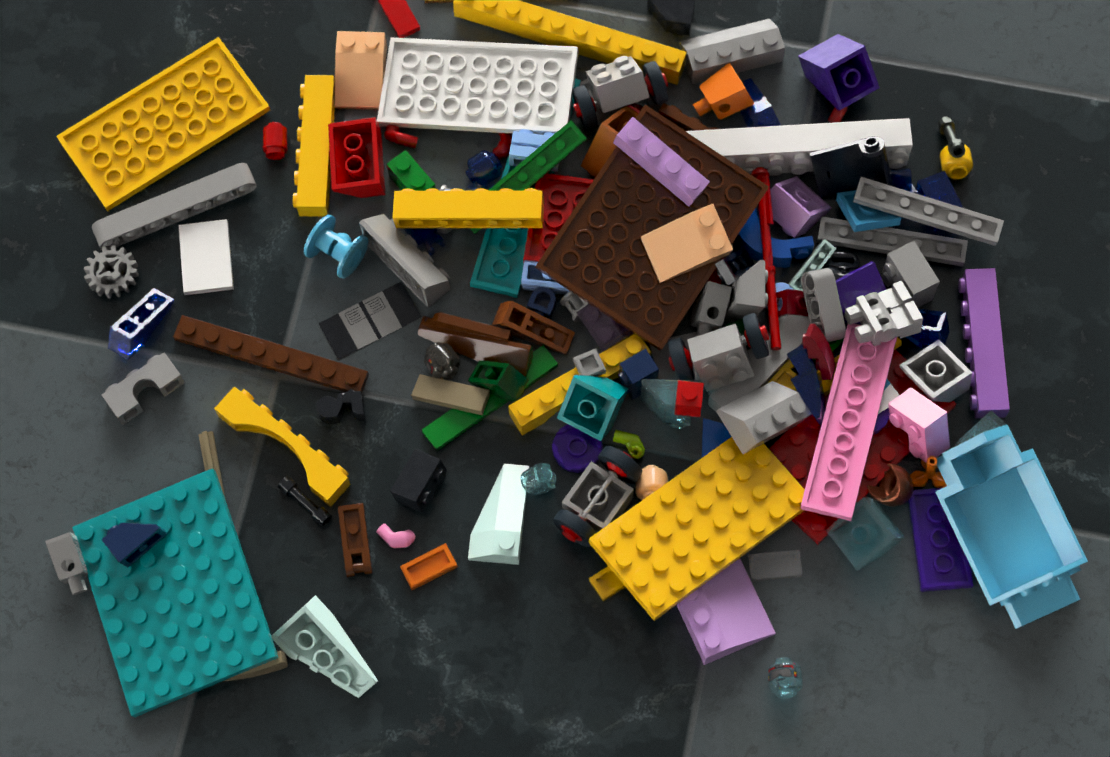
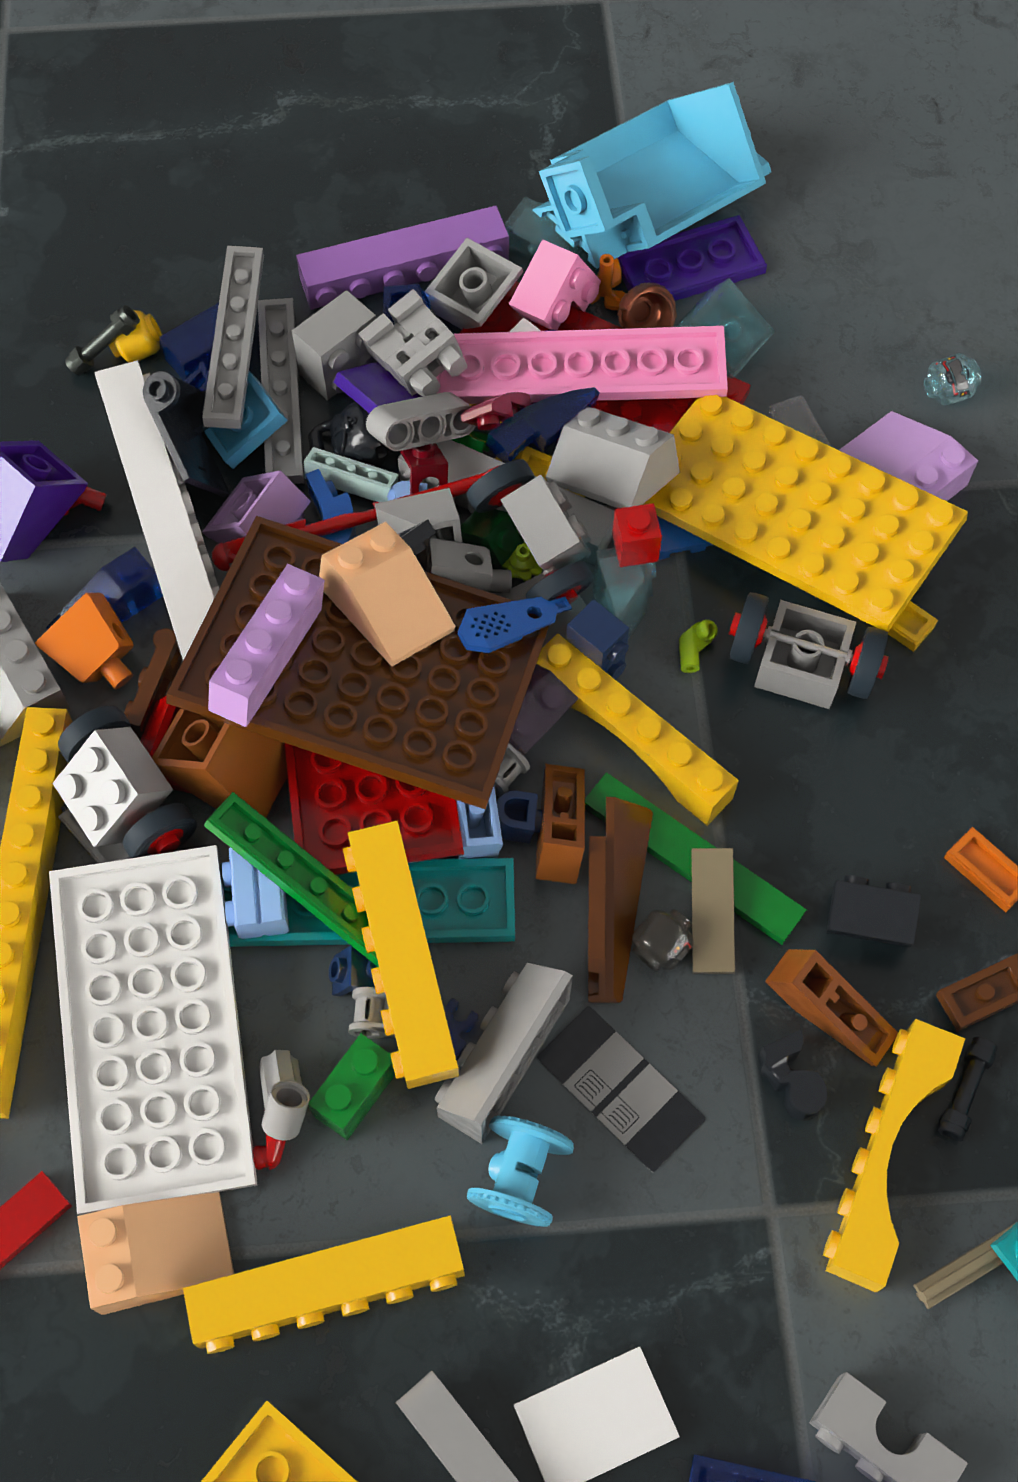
camera: 110 degrees left, 5 degrees down
reddish brown plate [173,315,369,393] -> none
red brick [263,122,287,160] -> none
red slope [328,117,386,198] -> none
bright pink arm [376,524,415,549] -> none
clear blue head [465,150,503,185] -> none
dark green slope [468,360,529,401] -> none
light aqua wedge [468,464,529,565] -> none
red arm [493,133,512,159] -> none
clear light blue plate [520,463,556,495] -> none
dark purple tile [552,424,603,473] -> none
teal slope [557,375,628,441] -> none
light grey tile [573,348,606,377] -> none
light nougat head [635,465,668,500] -> none
none -> light grey piece [259,1050,310,1141]
none -> blue piece [457,597,572,653]
none -> dark orange slope [765,949,898,1067]

